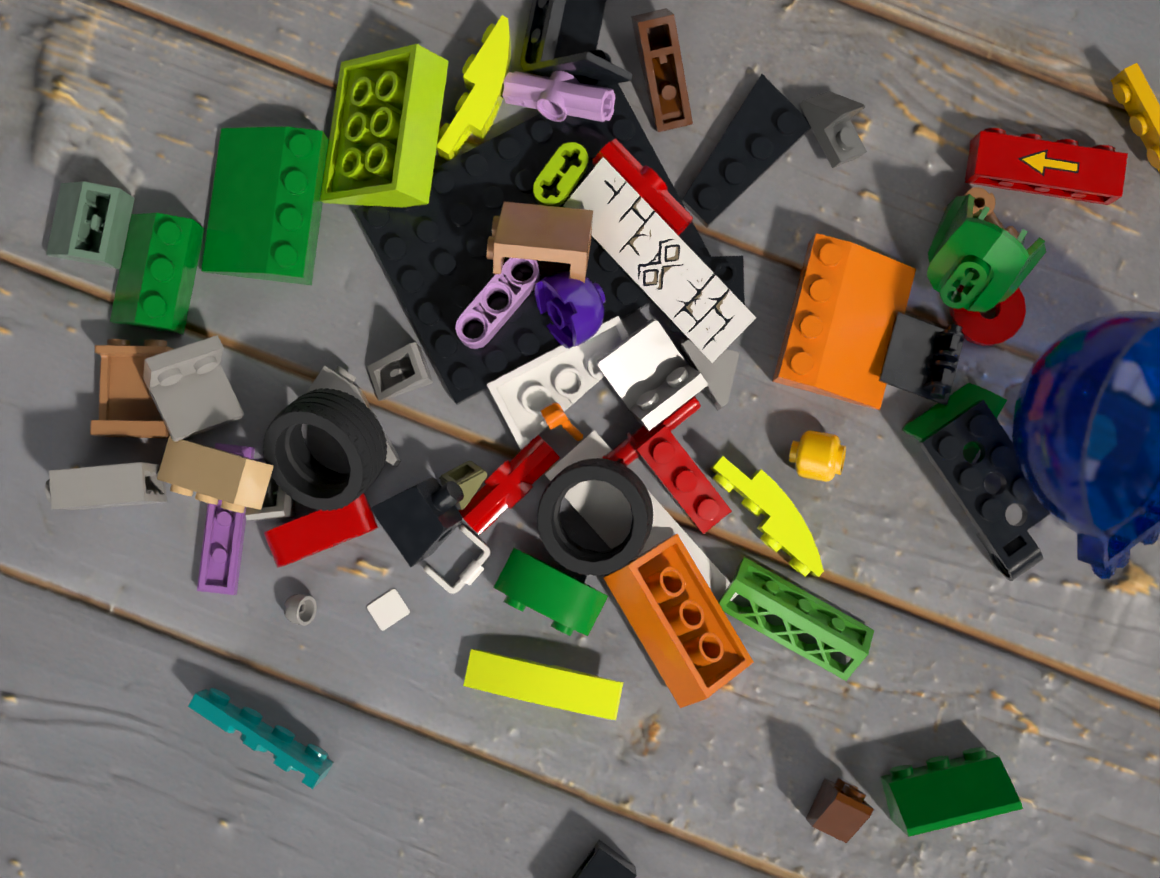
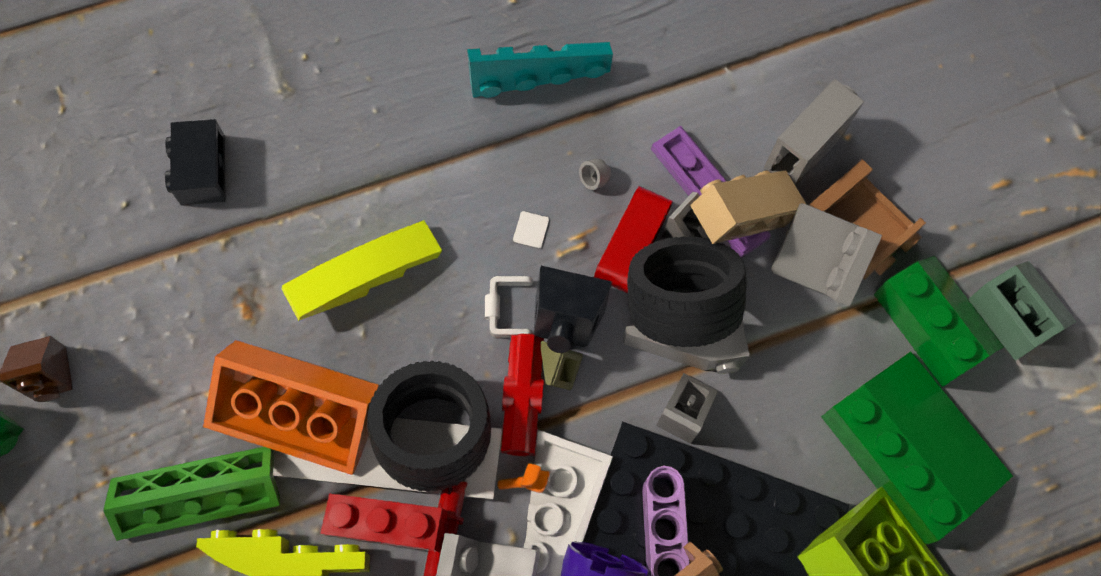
camera: 135 degrees right, 15 degrees down
green brick [493,548,608,636] -> none

